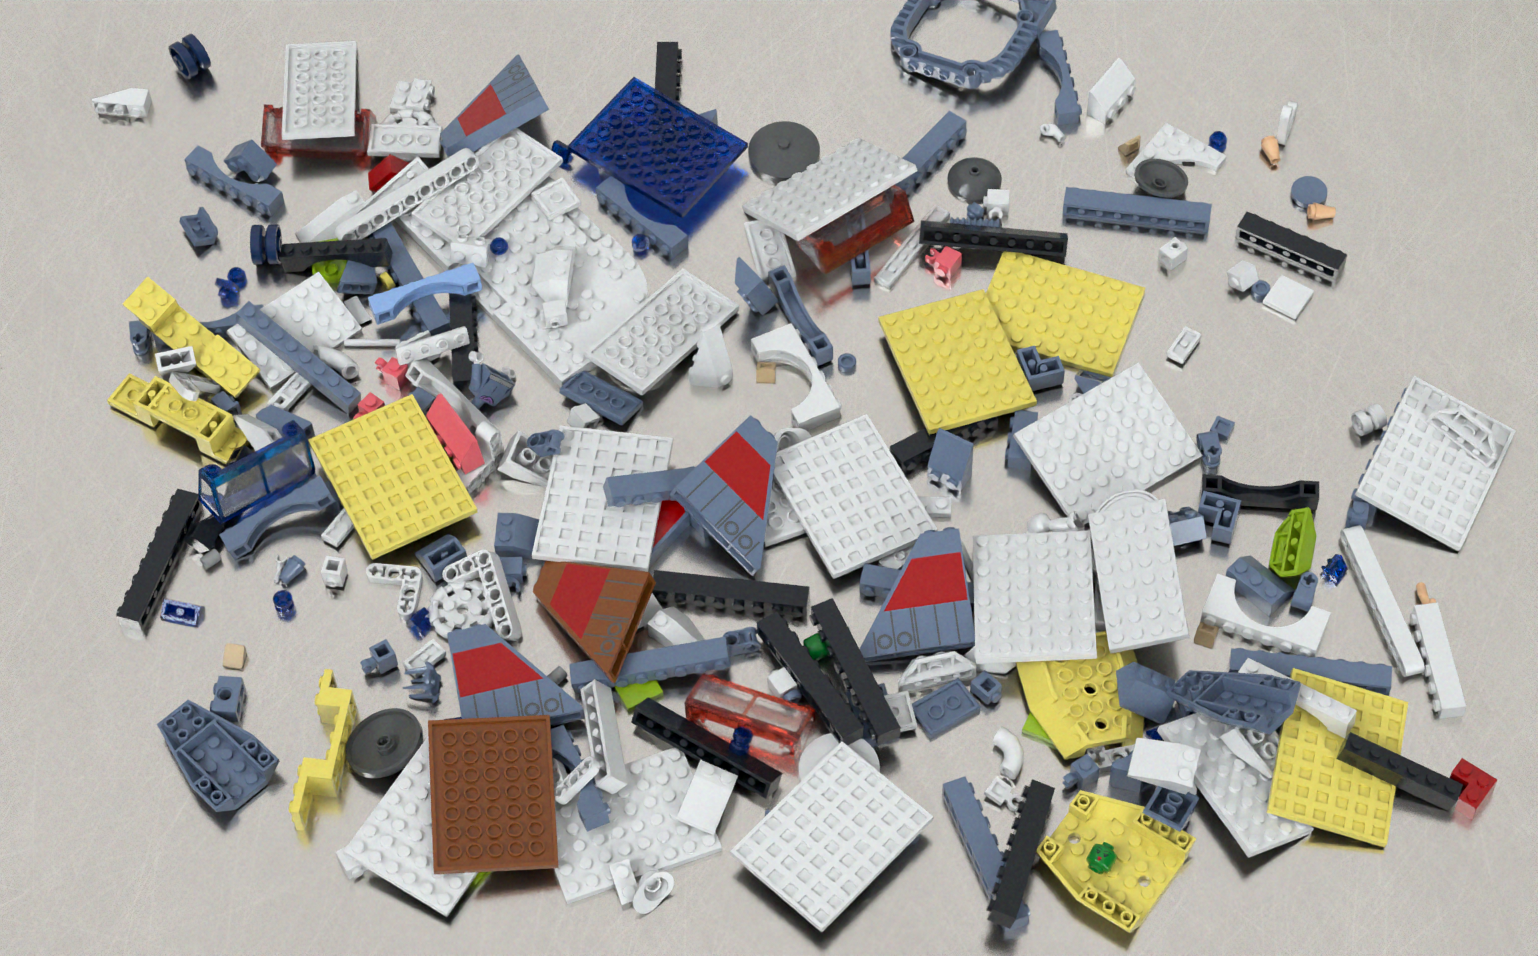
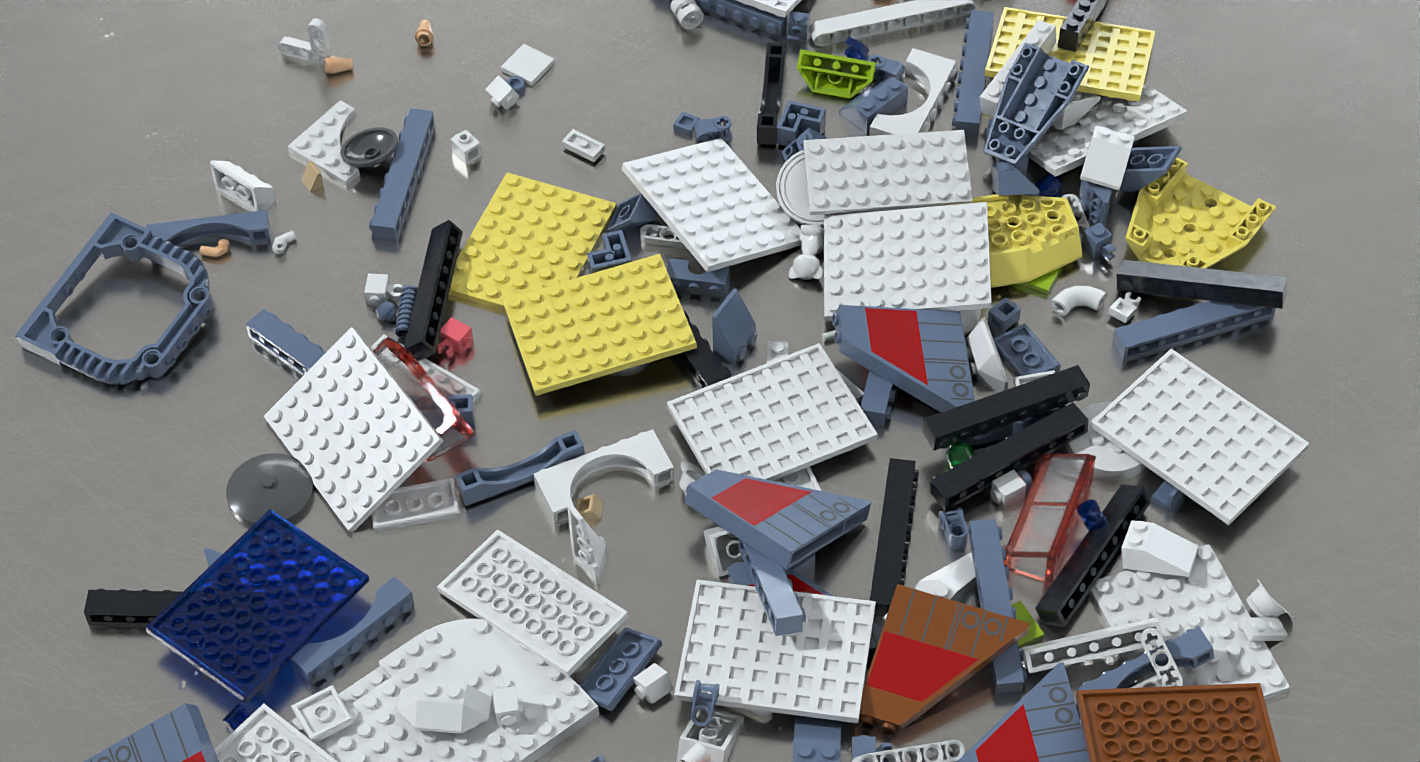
camera: 90 degrees left, 5 degrees down
light grey hinge [547,666,568,685] -> none
clear blue plate [632,234,650,252] -> none
sand blue slope [735,257,779,316] -> none
sand blue tile [838,353,856,372] -> none
dark grey dish [947,157,1002,202] -> none
green head [1086,842,1117,875] -> none
clear blue plate [1209,131,1227,148] -> none
black brick [1235,211,1347,281] -> none
sand blue tile [1291,176,1327,208] -> none
none -> light nougat arm [200,239,230,258]

